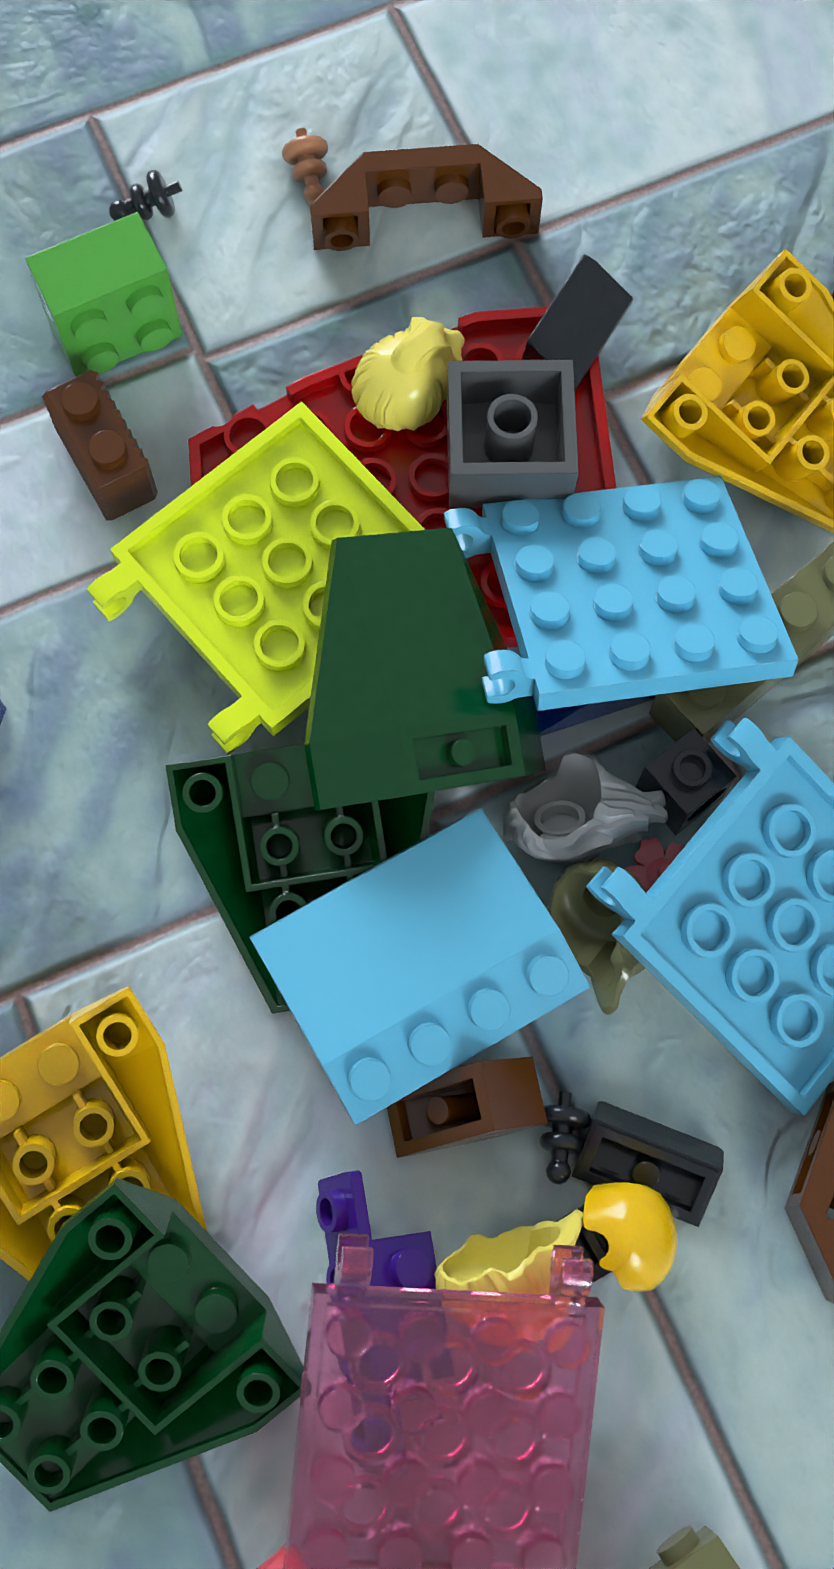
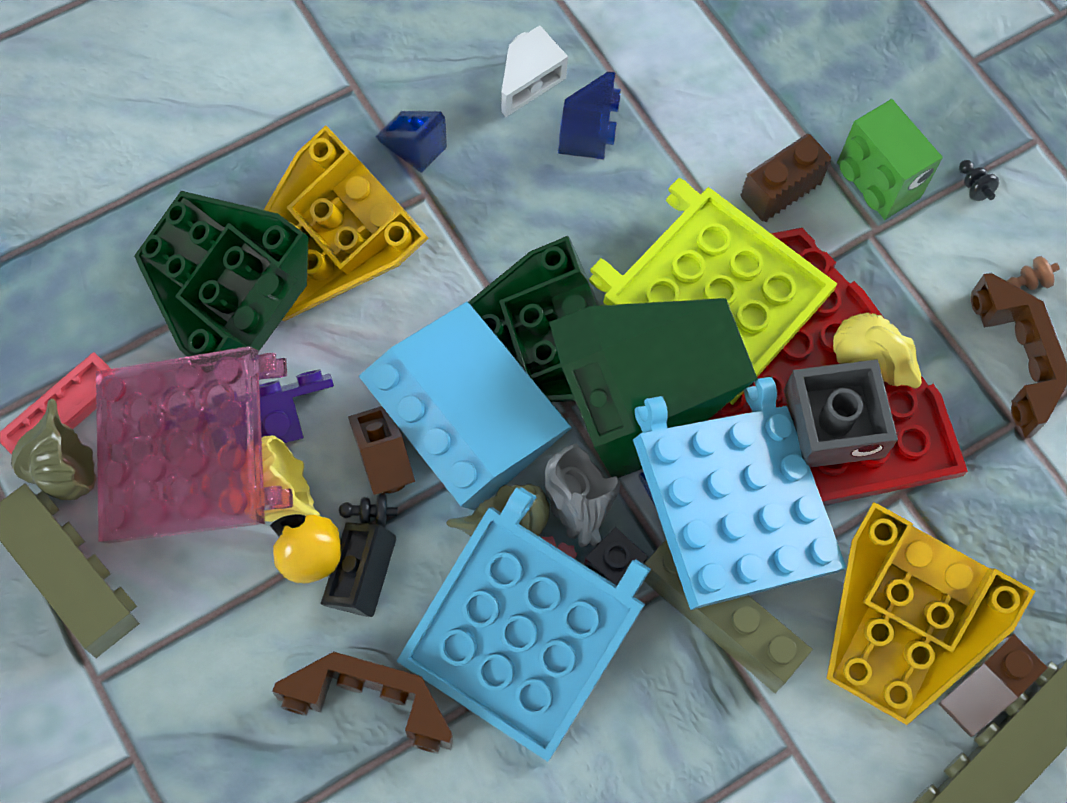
camera: 80 degrees right, 5 degrees down
black slope [524,254,633,391] -> none

